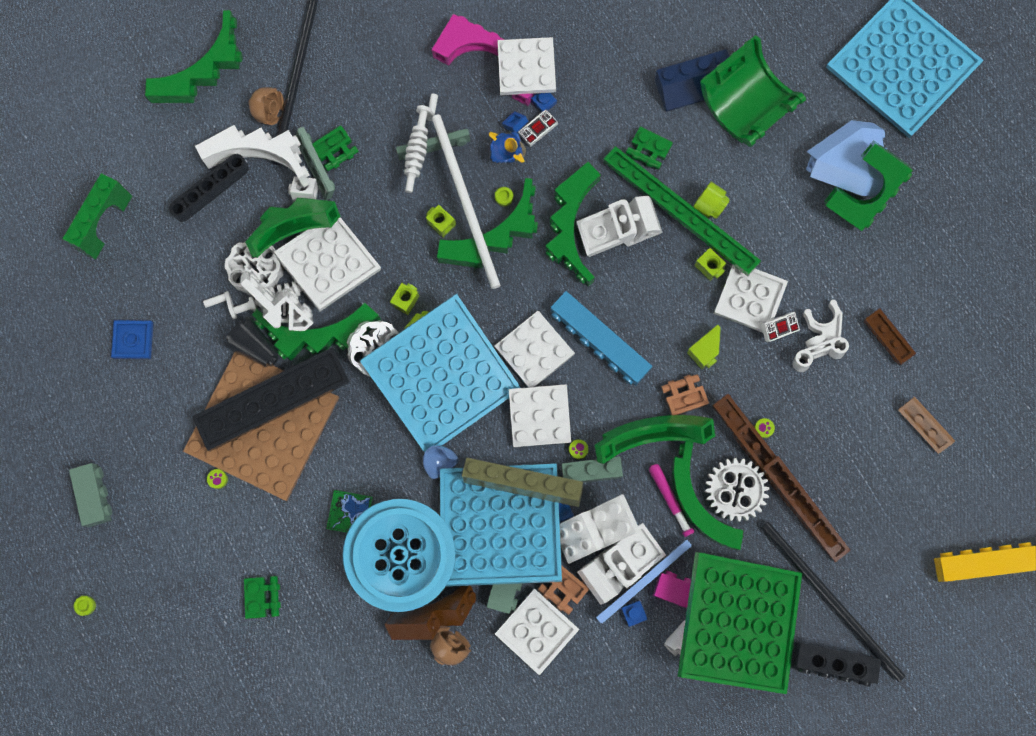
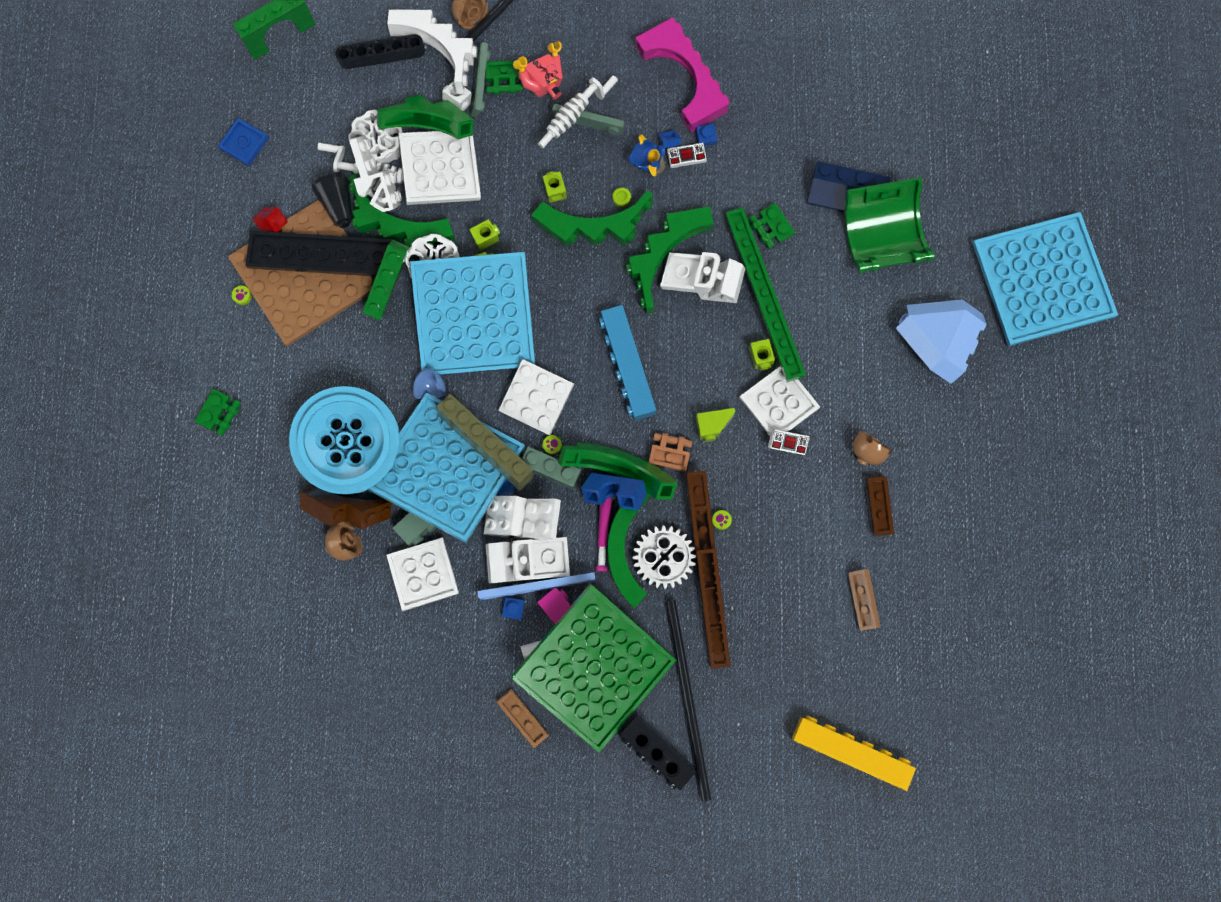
camera: 30 degrees right, 0 degrees up
sand green brick [69,463,112,527] -> none
lime tile [74,596,96,616] -> none
tile [326,490,373,533] -> none
white piece [432,115,501,289] -> none
white plate [494,311,575,387] -> none
white plate [498,37,556,95] -> none
nougat plate [538,565,589,615] -> none
lime piece [693,181,730,219] -> none
white piece [792,300,849,372] -> none
green arch [824,140,913,231] -> none
none -> red brick [253,207,288,232]
none -> green brick [362,240,410,320]
none -> medium nougat tile [496,689,549,748]
none -> coral torso [513,41,563,100]
none -> blue arch [581,473,647,511]
none -> medium nougat cylinder [852,430,893,466]

